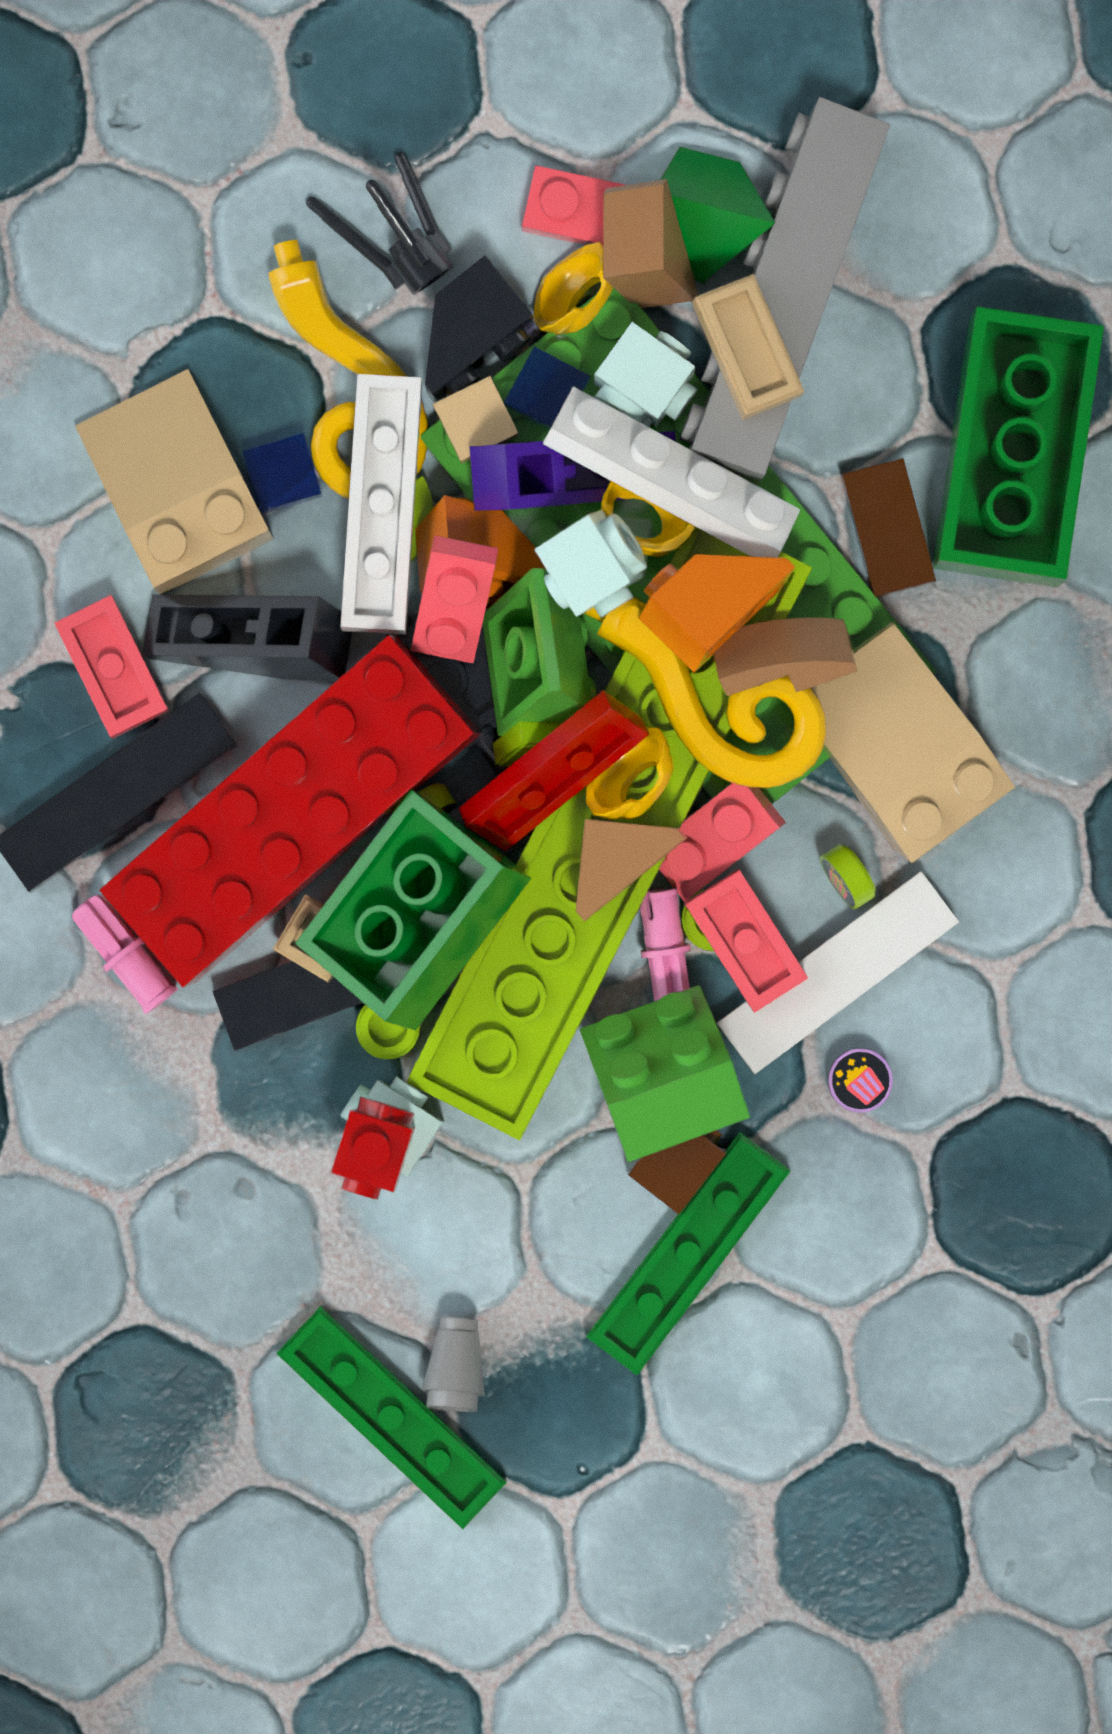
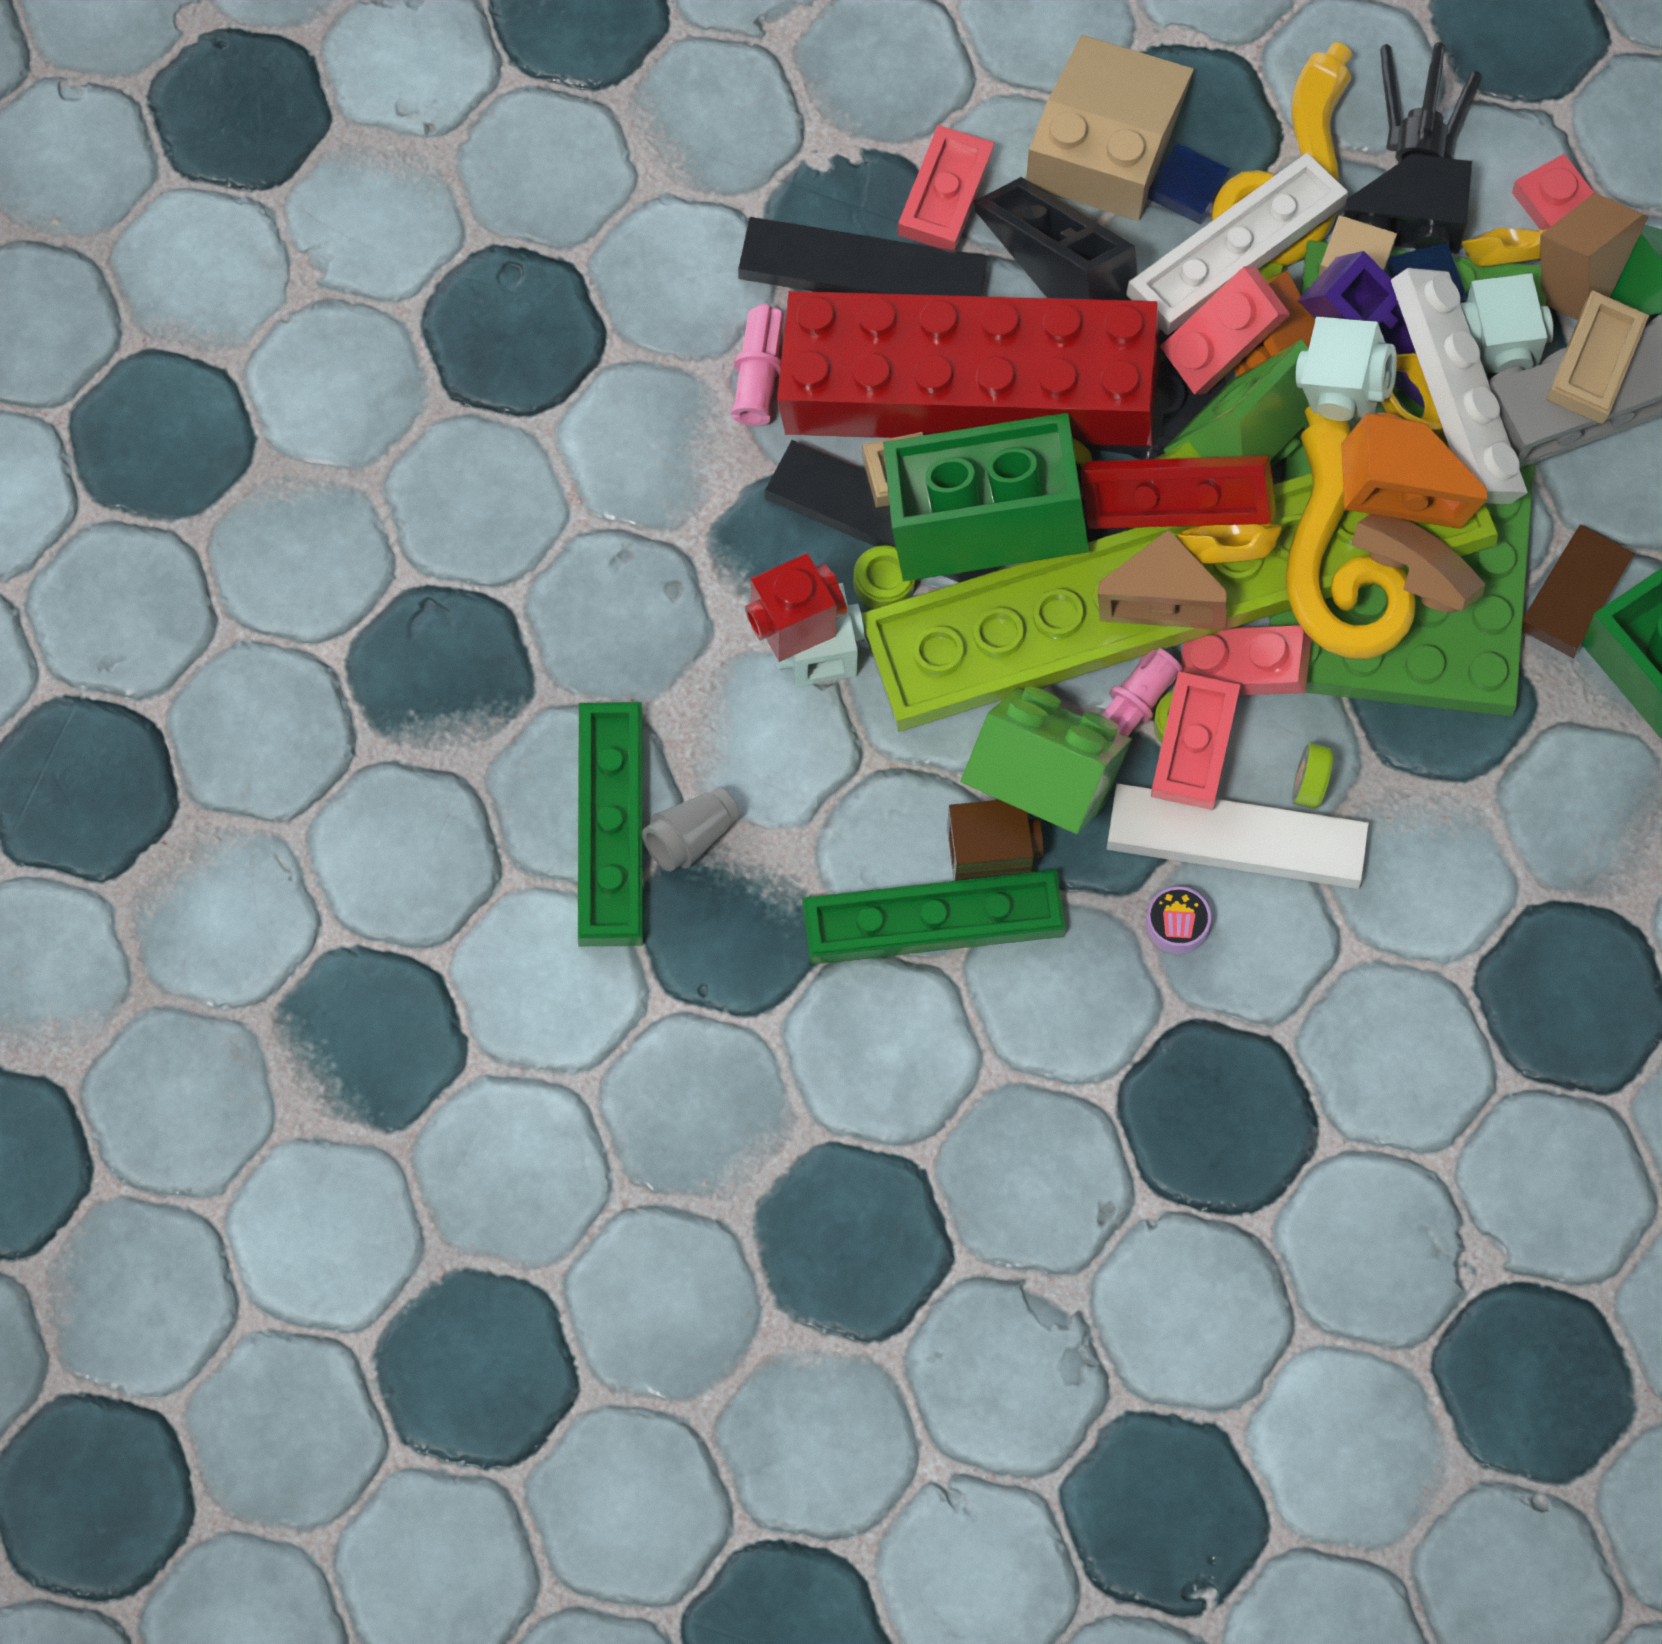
camera: 45 degrees right, 20 degrees down
tan slope [811,622,1015,863] -> none

